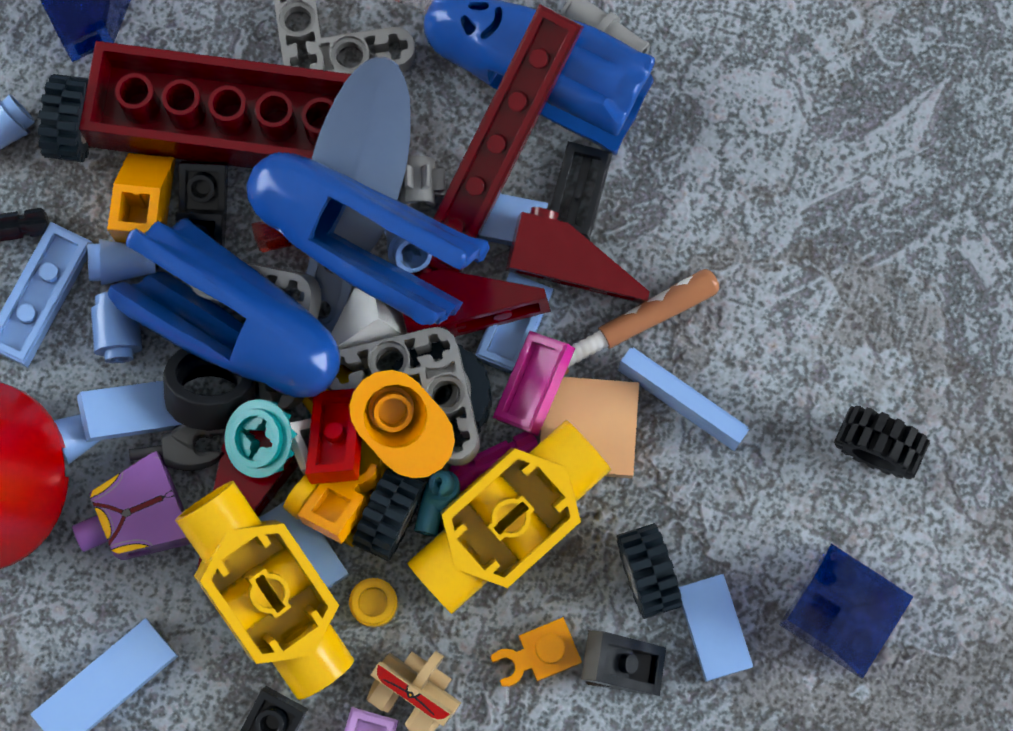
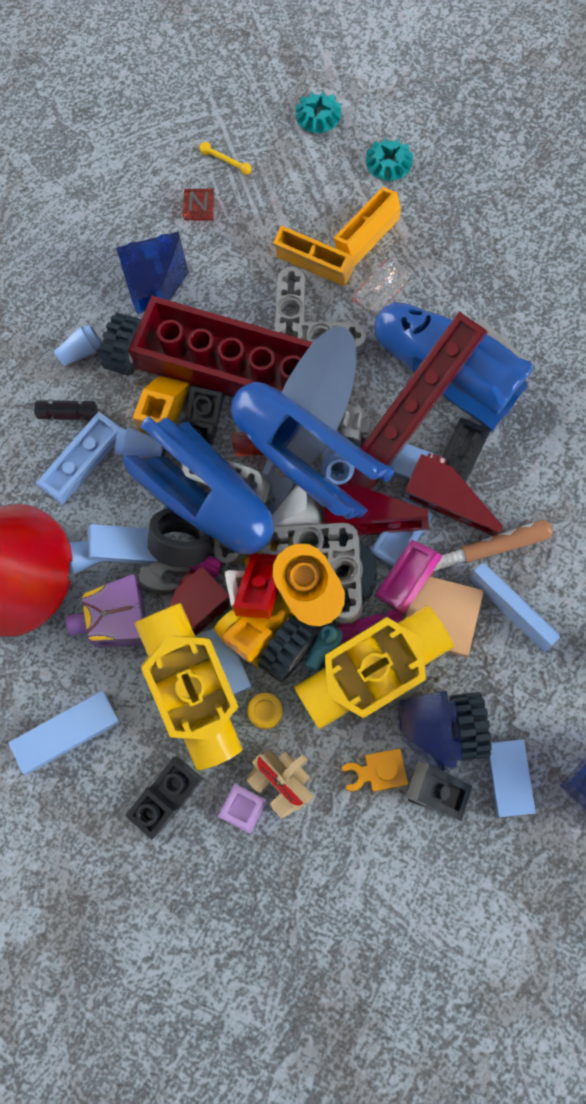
camera: 20 degrees right, 5 degrees down
medium blue brick [91,292,142,363] -> none
teal gear [225,399,298,478] -> none
none -> clear blue slope [397,691,462,773]

